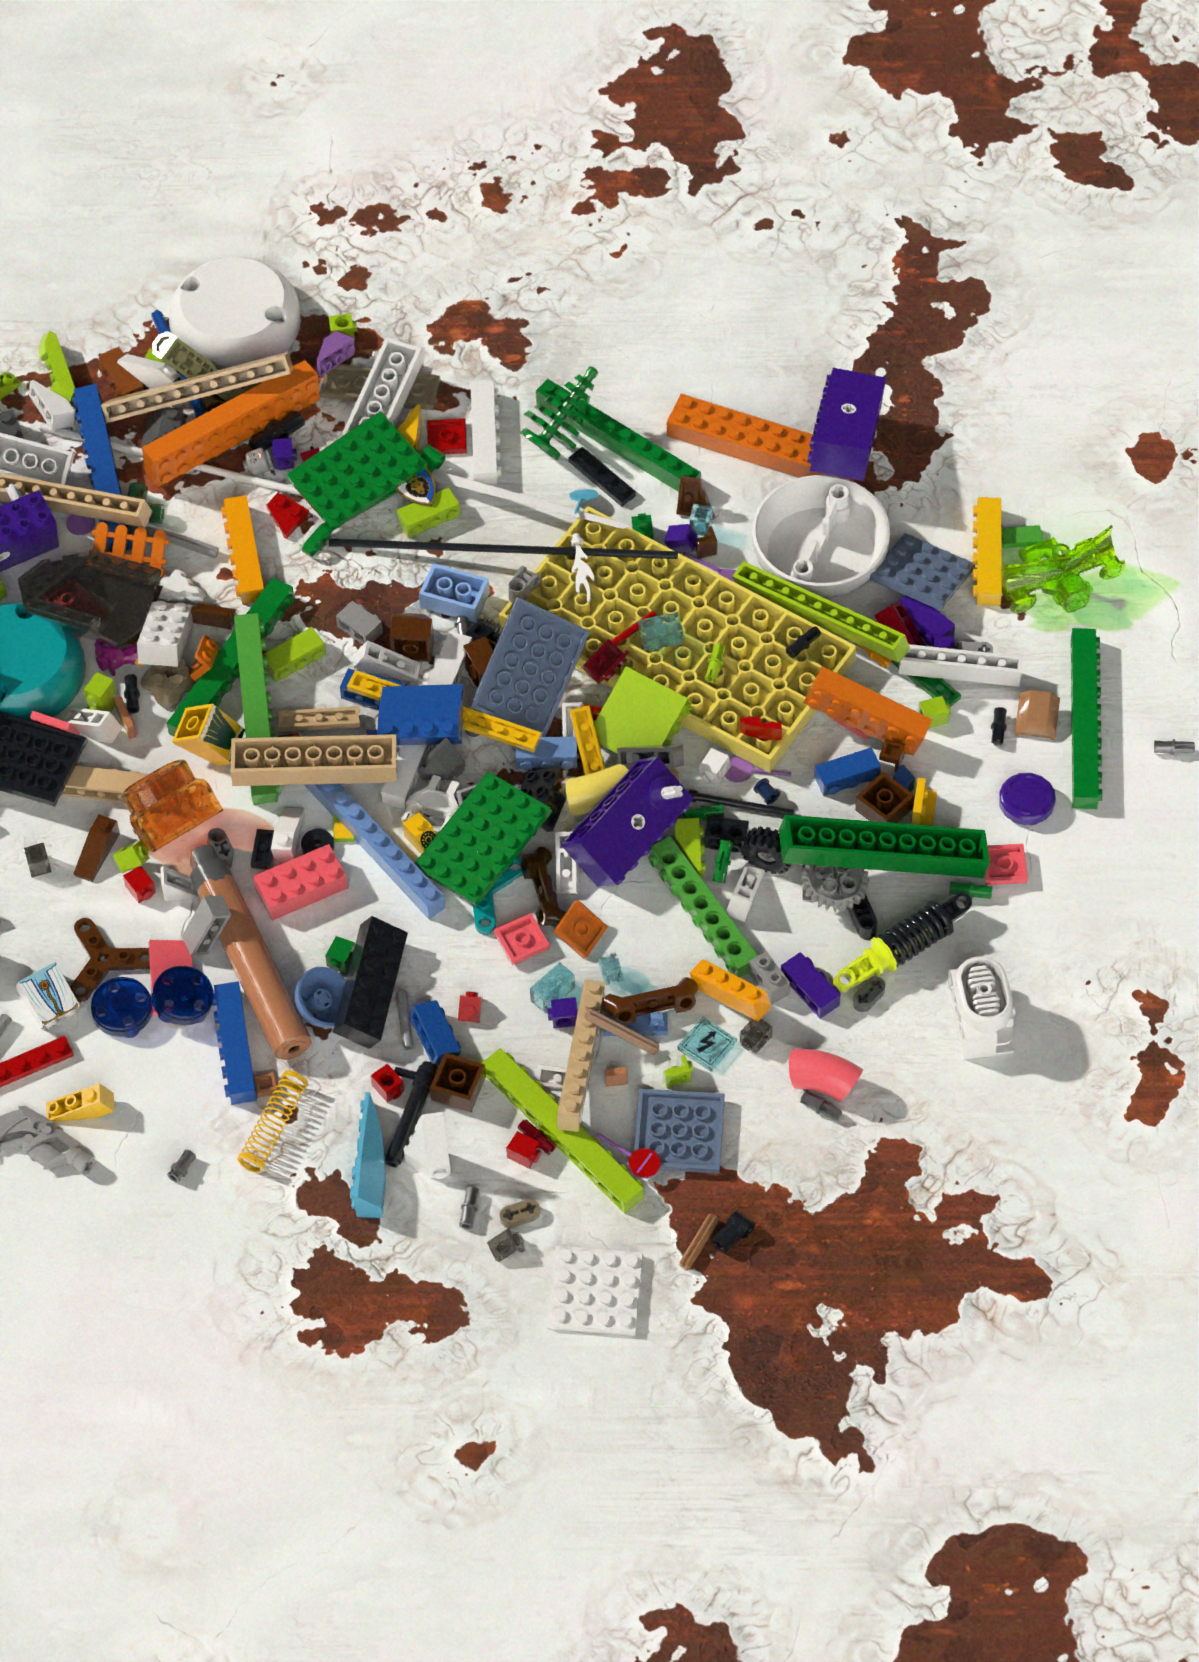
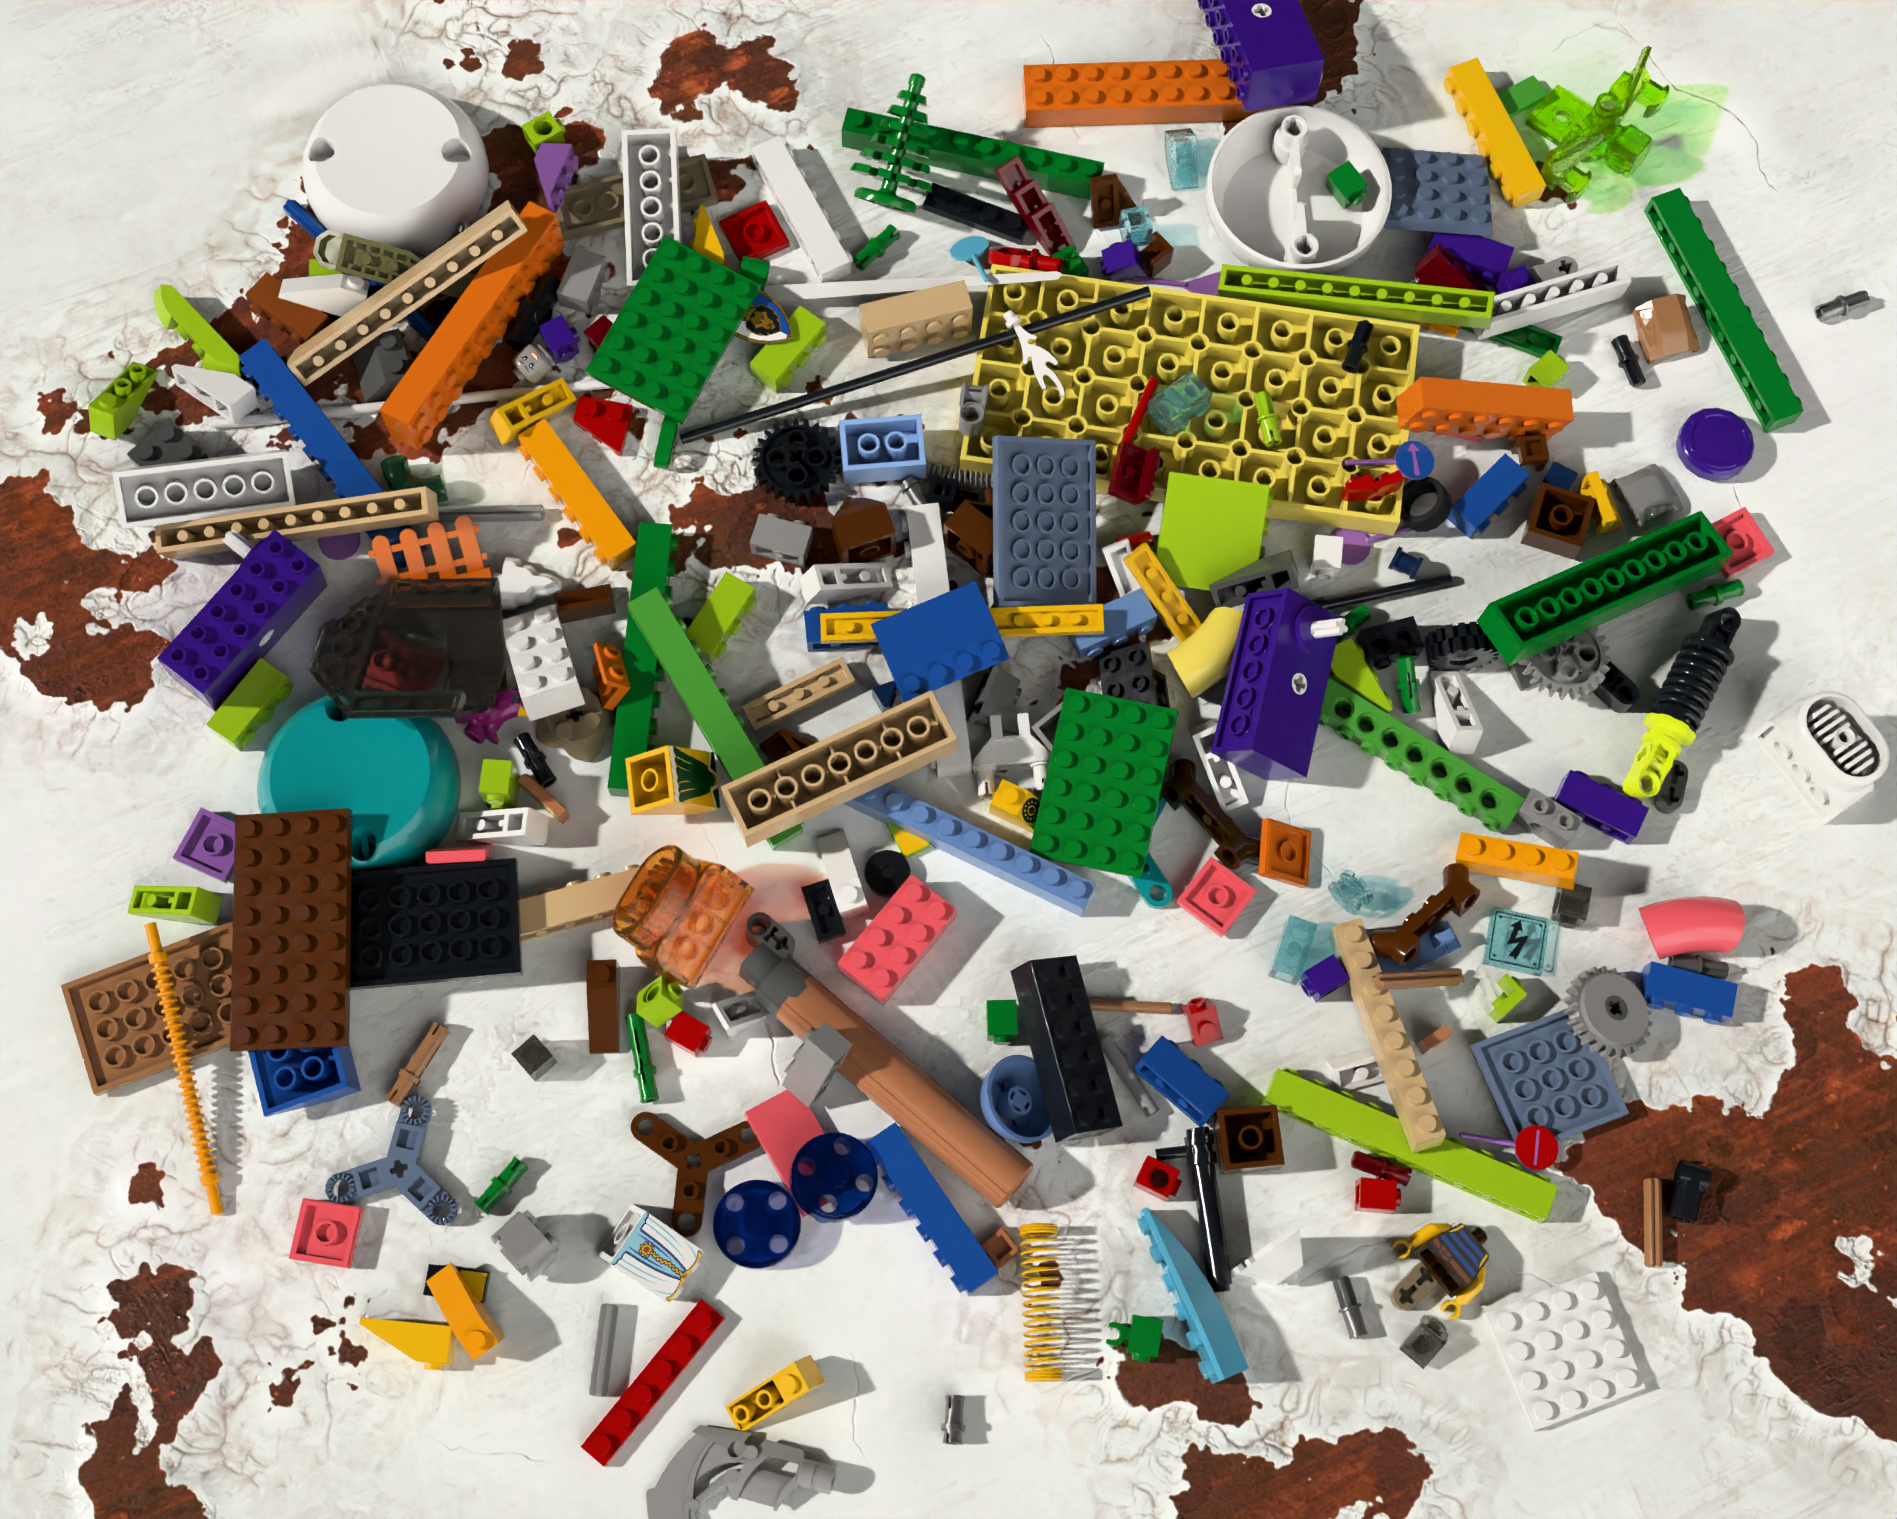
camera: 30 degrees left, 15 degrees up
none -> yellow slope [488,377,577,446]
none -> light grey brick [557,247,610,314]
none -> green pin [625,1013,659,1103]
none -> black gear [752,418,841,505]
none -> green pin [852,224,900,271]
none -> tan brick [859,280,973,358]
none -> red pin [987,246,1063,273]
none -> dark red slope [994,156,1077,256]
none -> medium nougat piece [1088,999,1172,1014]
none -> green brick [1106,1315,1163,1363]
none -> clear light blue slope [1164,128,1198,191]
none -> green brick [1326,160,1367,210]
none -> blue piece [1345,441,1434,480]
none -> torso [1392,1223,1489,1319]
none -> black tyre [1400,477,1452,532]
none -> light grey gear [1564,966,1652,1059]
none -> light grey slope [1610,464,1684,529]
none -> blue brick [1639,961,1738,1025]

